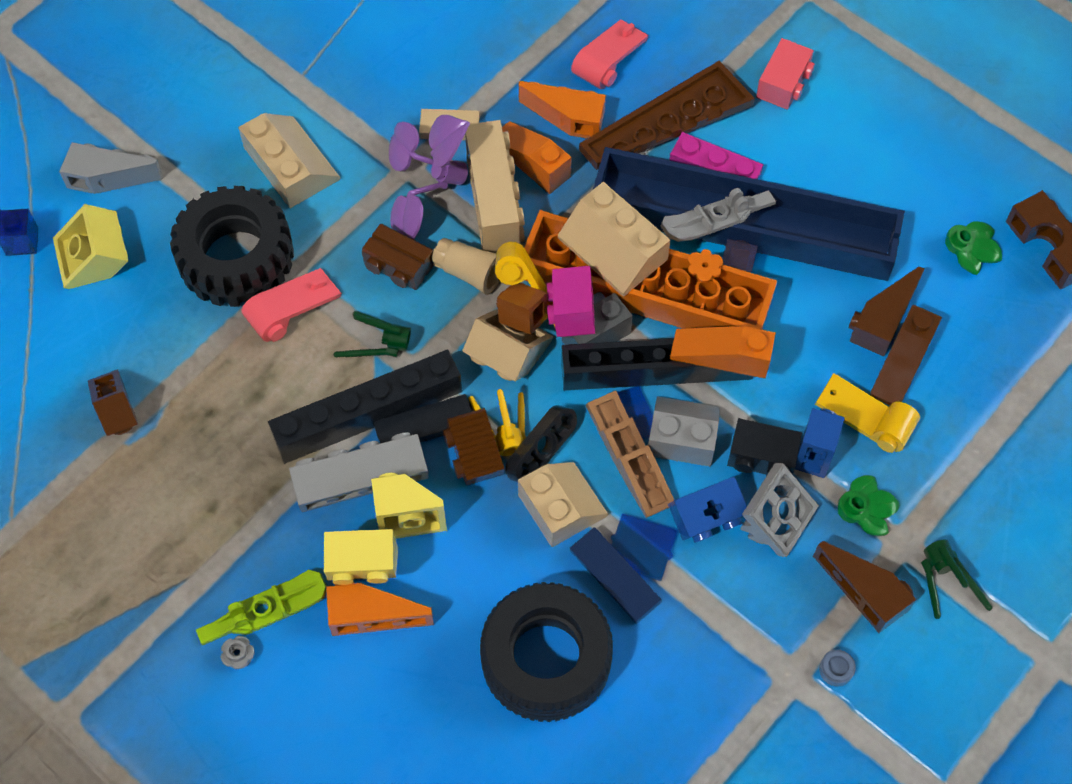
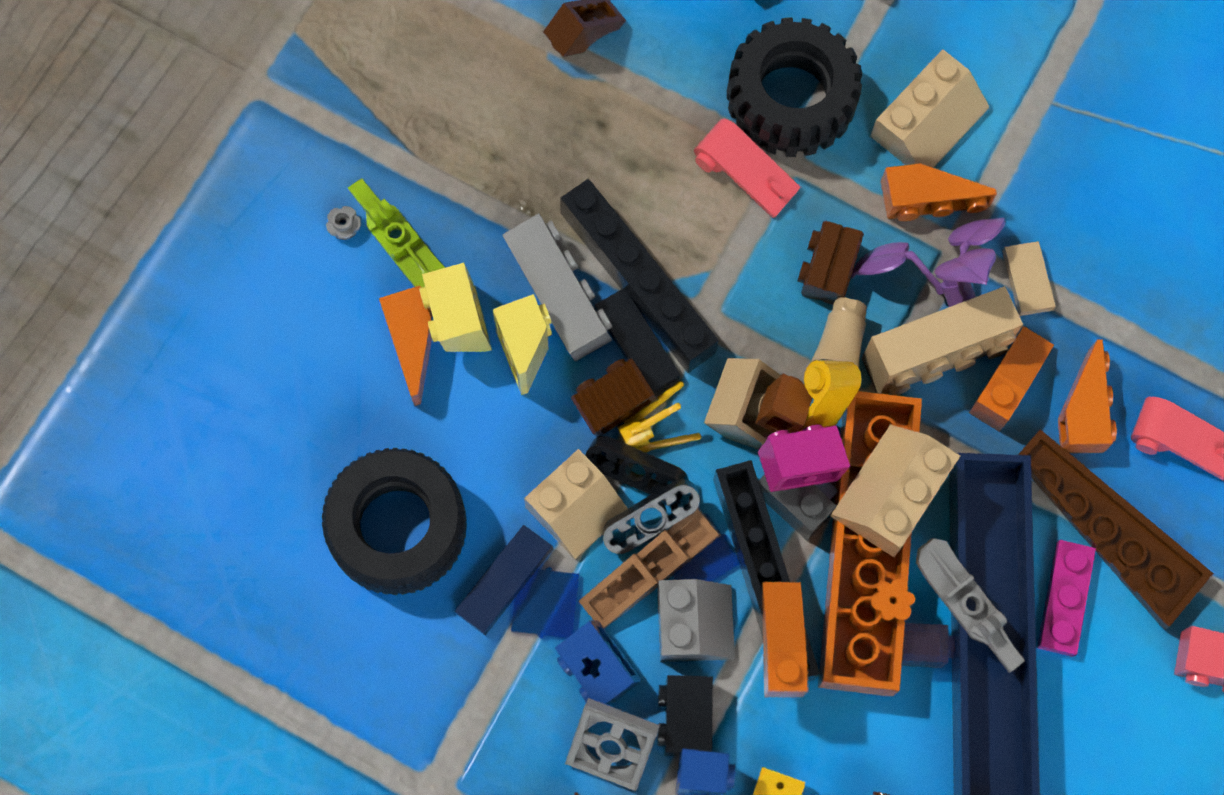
camera: 75 degrees right, 10 degrees up
dark green plant [333,311,411,358] -> none
none -> beam [603,479,700,554]
none -> orange slope [880,163,997,222]

